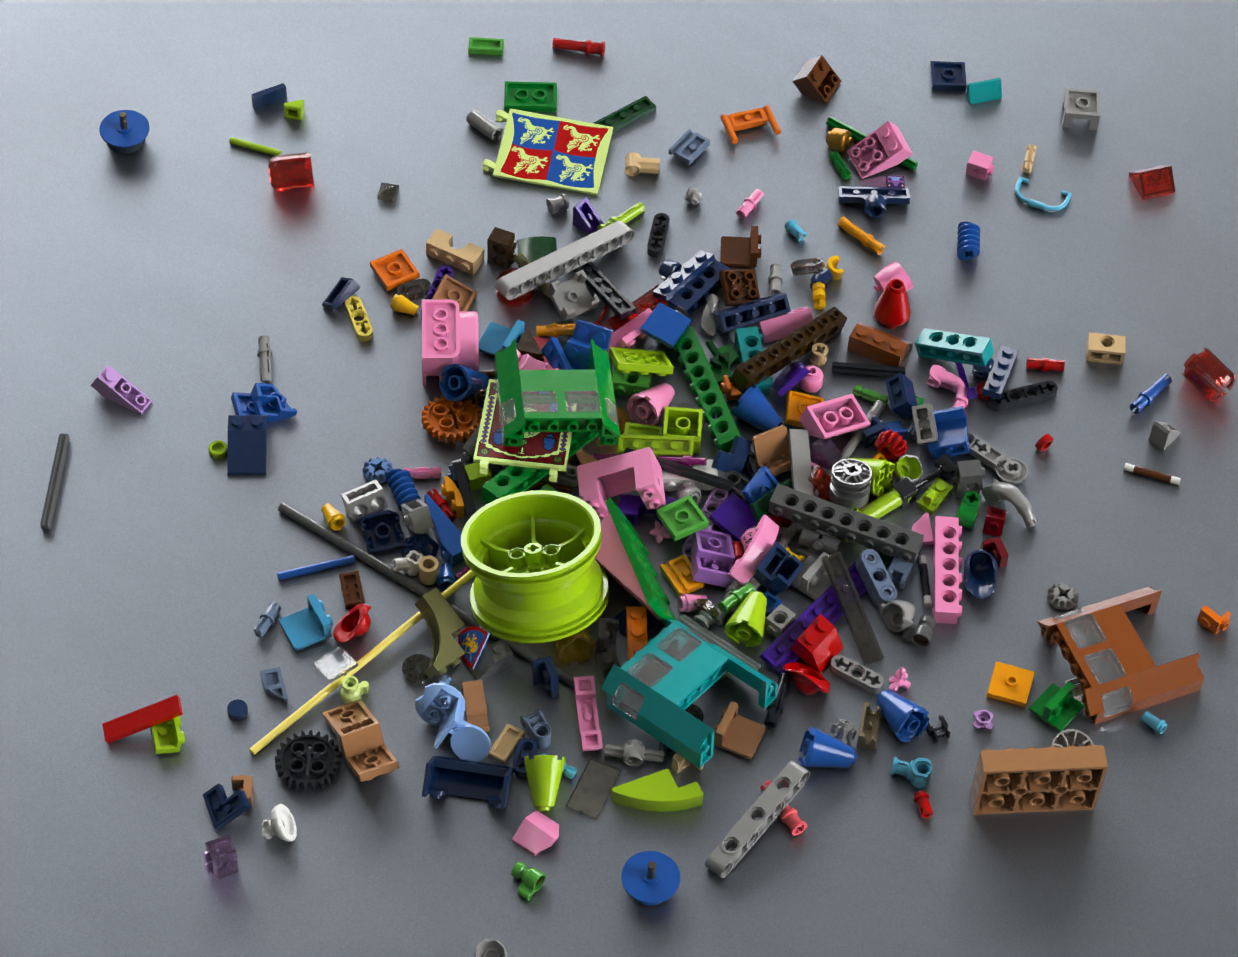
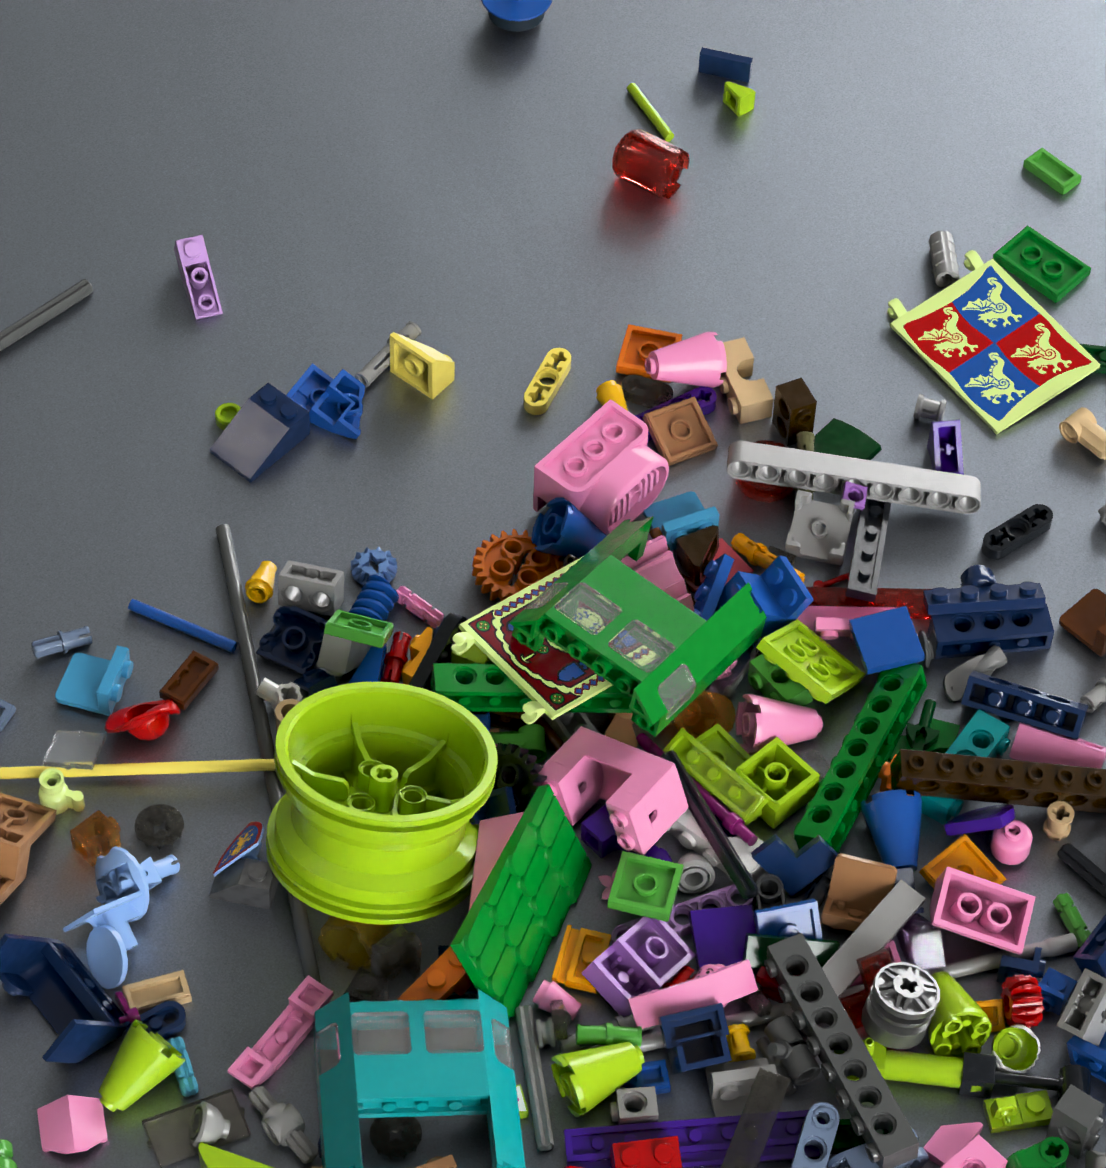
camera: 45 degrees right, 0 degrees up
dark blue slope [322,277,360,309] -> none
clear smoke tile [377,182,399,202] -> none
olive arch [415,587,465,679] -> none
medium nougat piece [461,680,489,733] -> none
sand blue piece [520,708,551,749] -> none
dark blue bracket [531,656,559,699] -> none
lime pin [597,202,645,231] -> none
reddish brown tile [719,269,760,306] -> none
none -> clear orange brick [70,810,121,867]
none -> magenta piece [115,991,141,1024]
none -> light grey brick [189,1101,230,1147]
none -> bright green tile [324,609,394,648]
none -> light yellow slope [389,332,455,400]
none -> bright pink cone [645,332,727,388]
none -> medium lavender piece [841,481,868,510]

